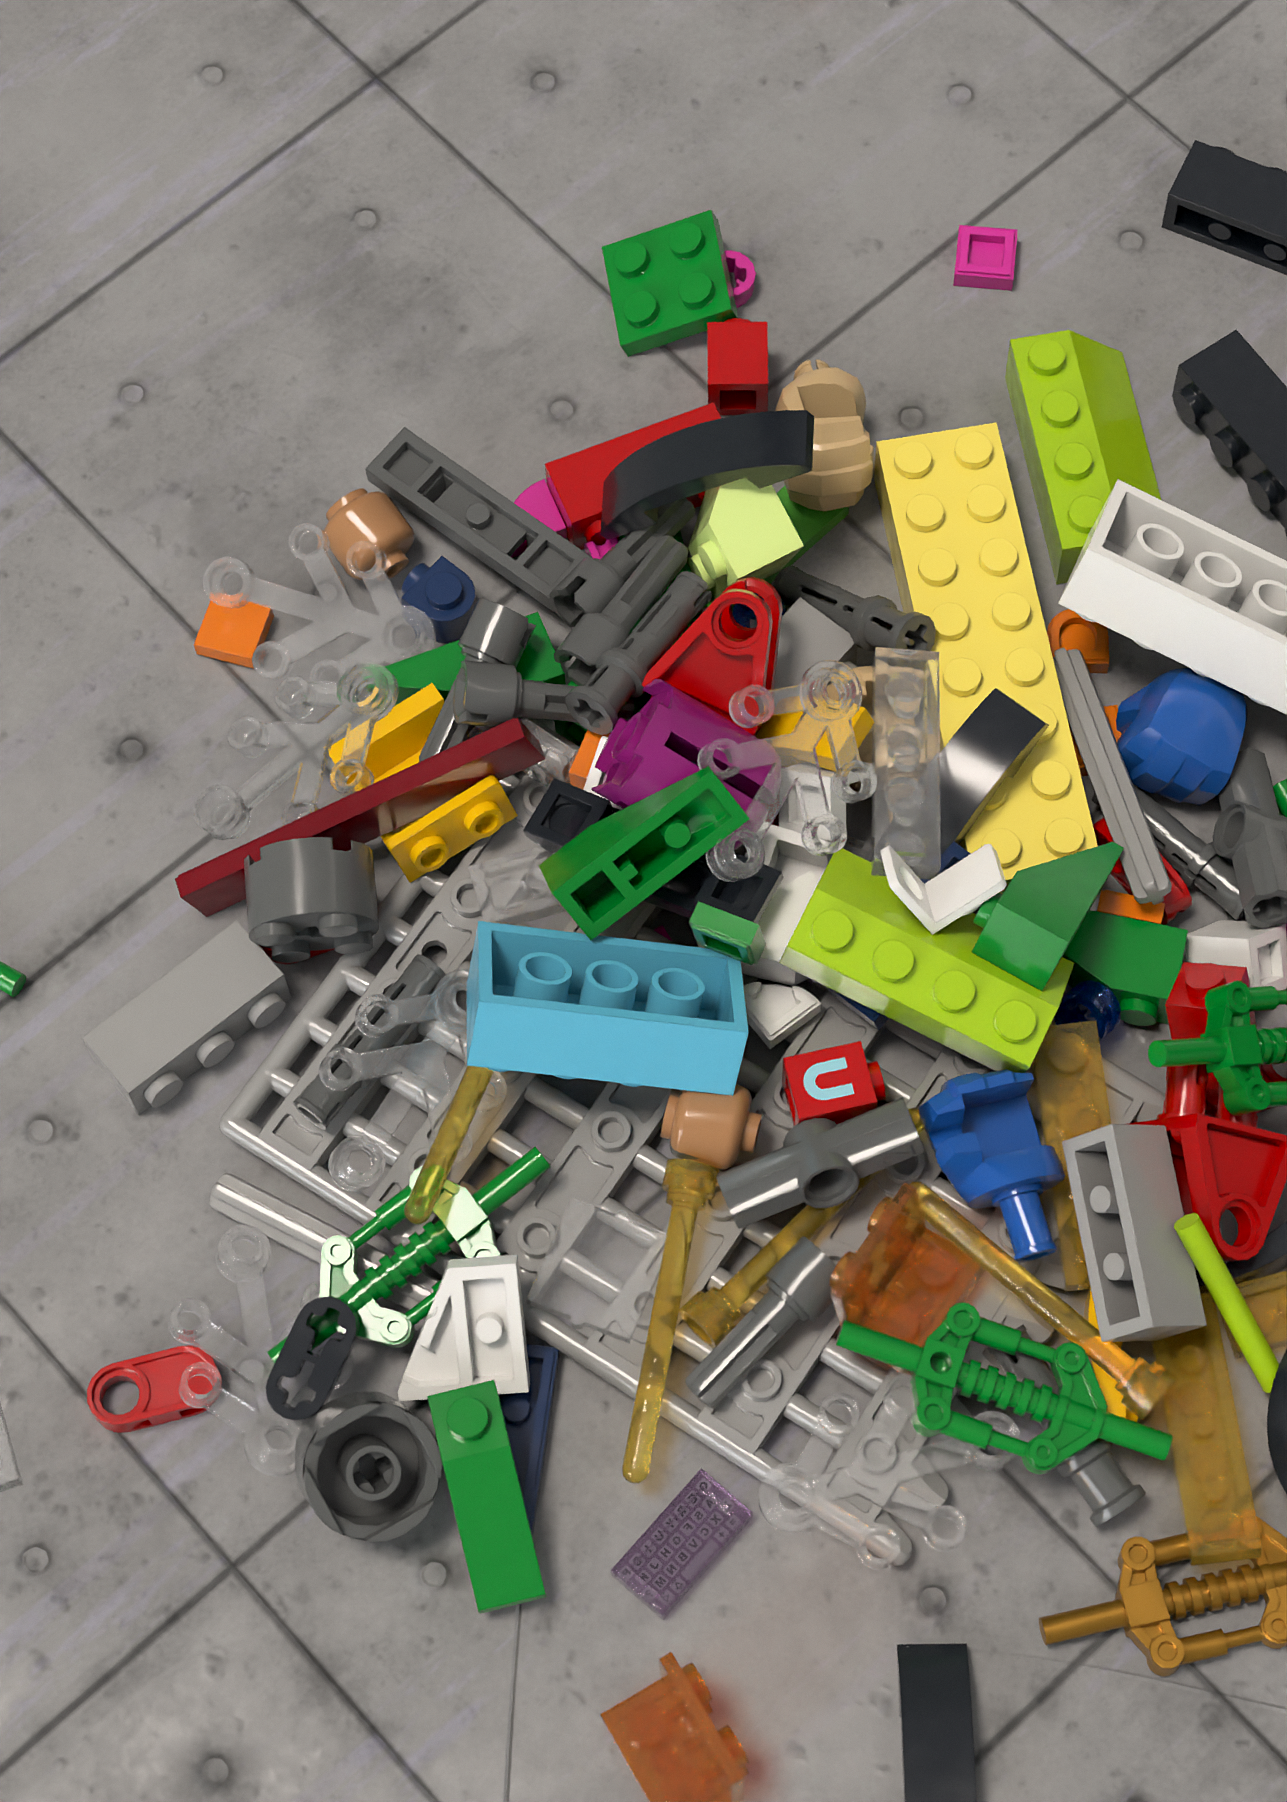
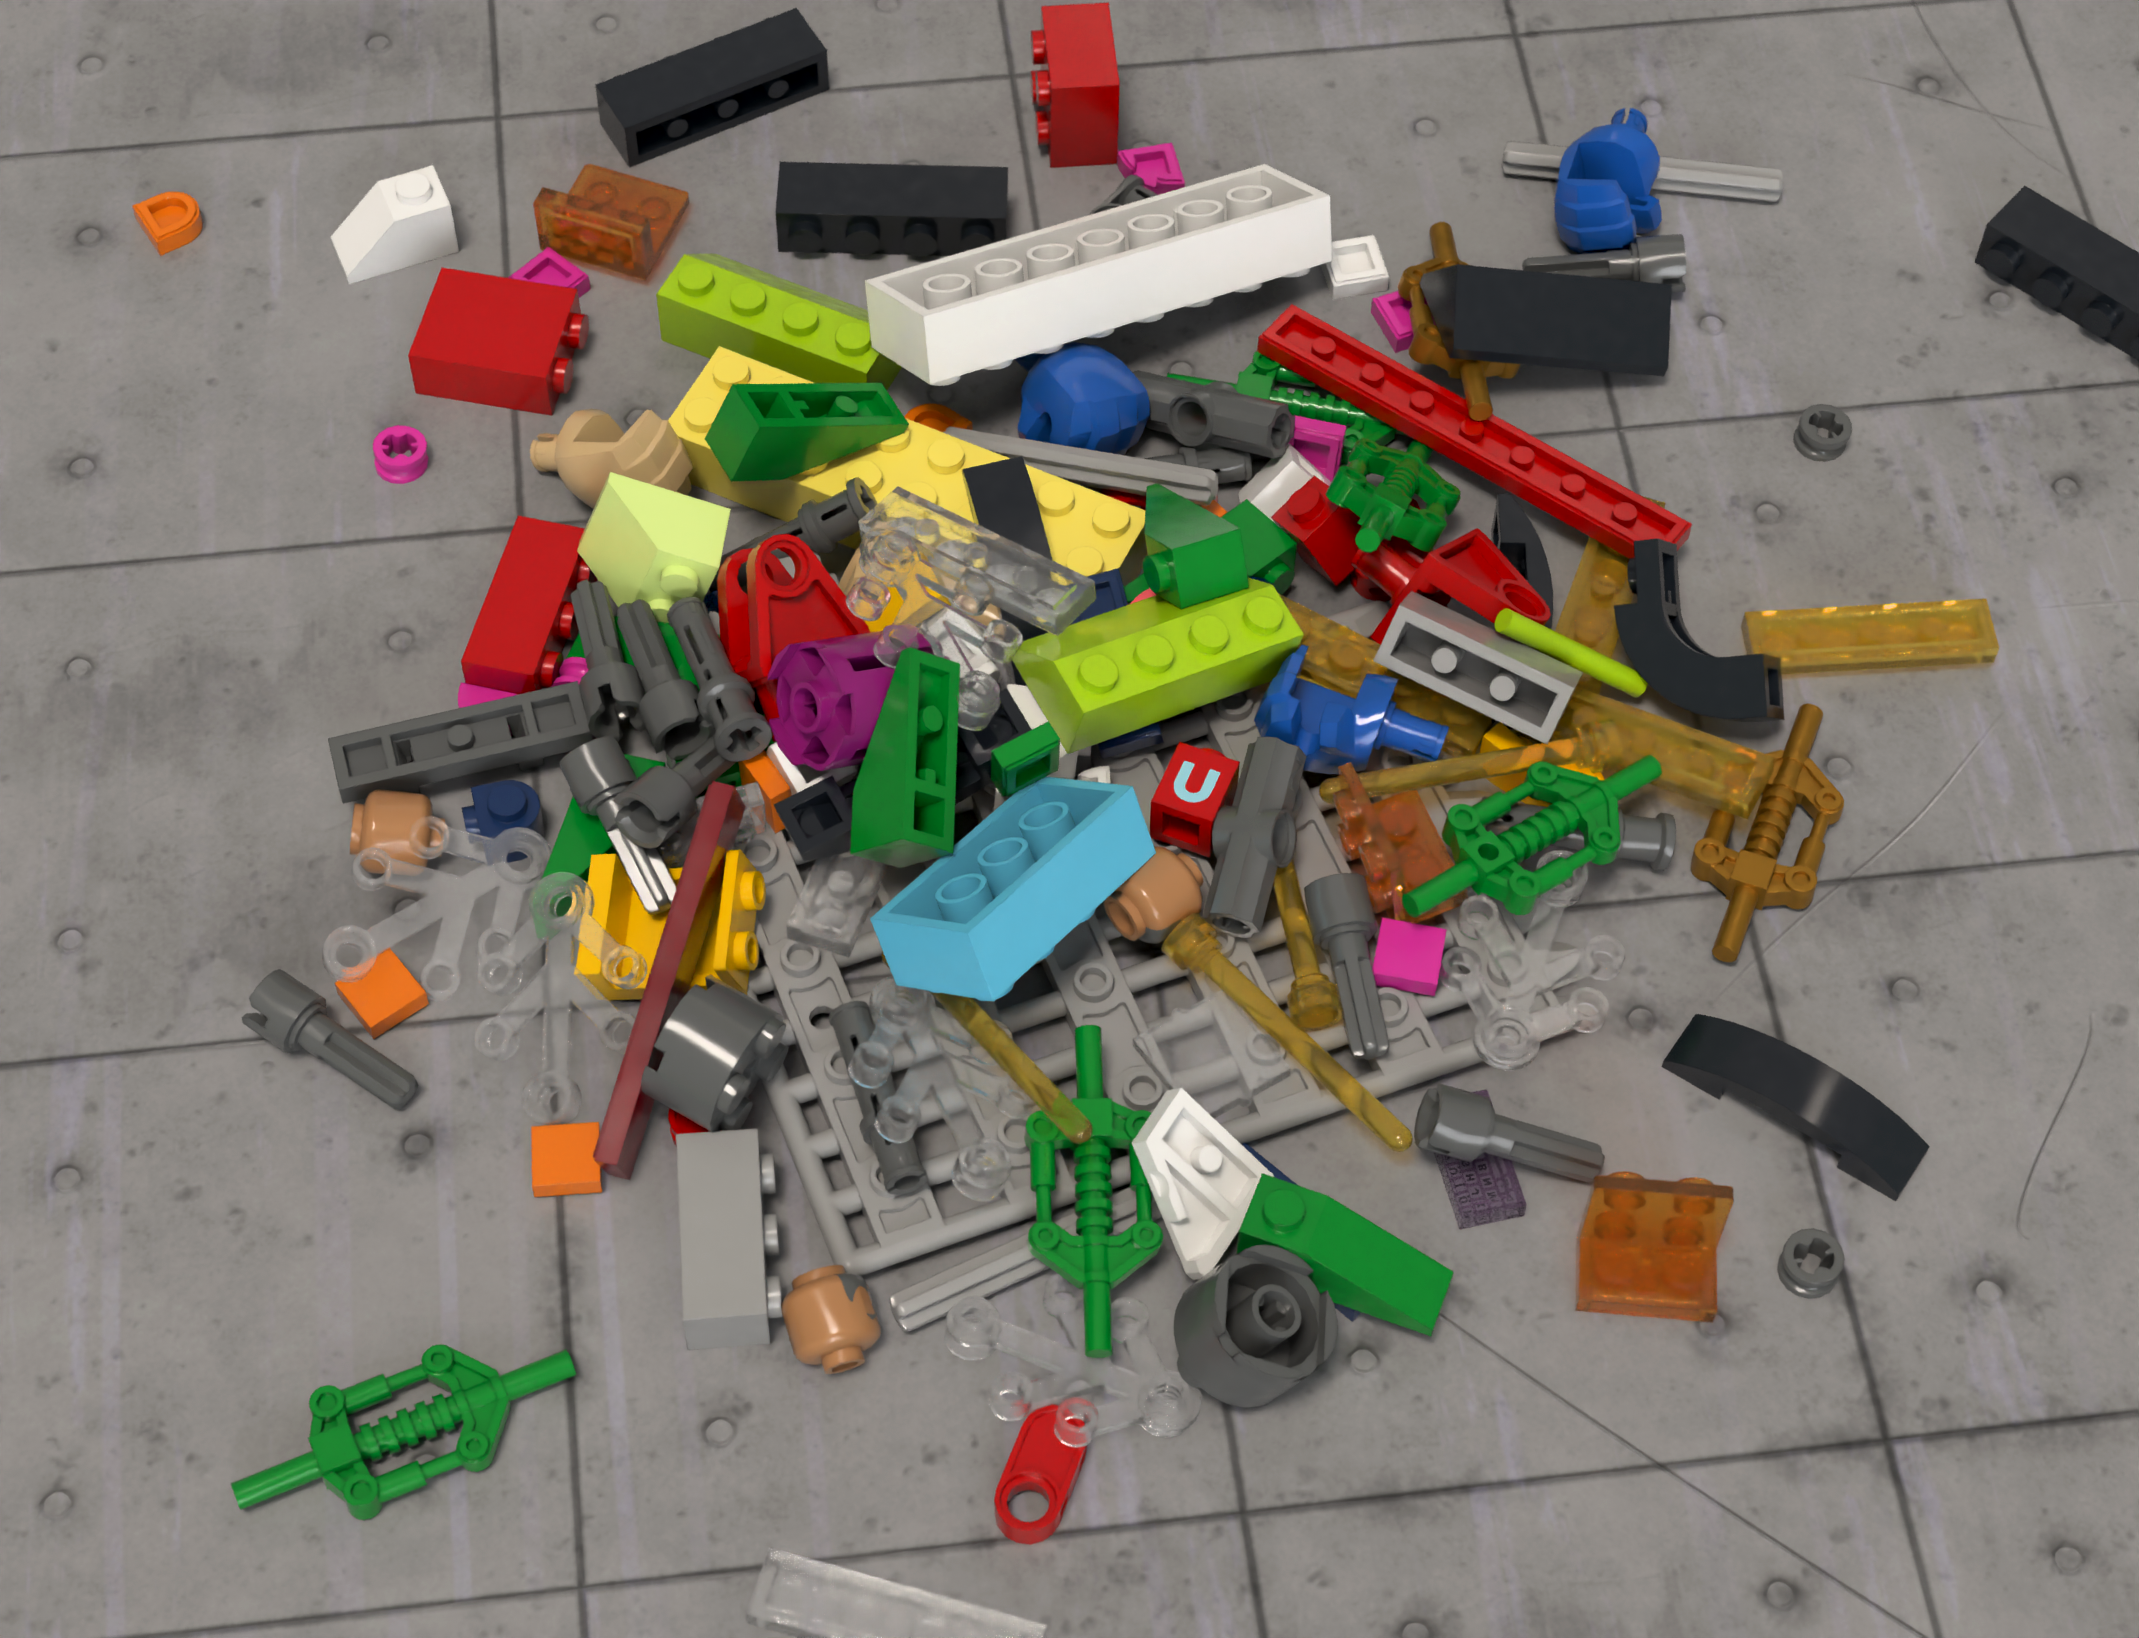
camera: 60 degrees left, 10 degrees down
black beam [266,1296,360,1421] -> none
black slope [600,410,814,540] -> none
green plate [602,210,738,357] -> none
red brick [707,318,768,415] -> none
white bracket [880,844,1007,935] -> none
none -> dark grey piece [242,969,418,1109]
none -> white slope [331,165,459,284]
none -> red brick [408,267,589,416]
none -> orange tile [531,1122,602,1197]
none -> clear orange bracket [533,164,689,281]
none -> green slope [705,383,909,482]
none -> medium nougat head [781,1265,881,1374]
none -> dark pink tile [1373,917,1447,996]
none -> dark grey piece [1414,1083,1605,1182]

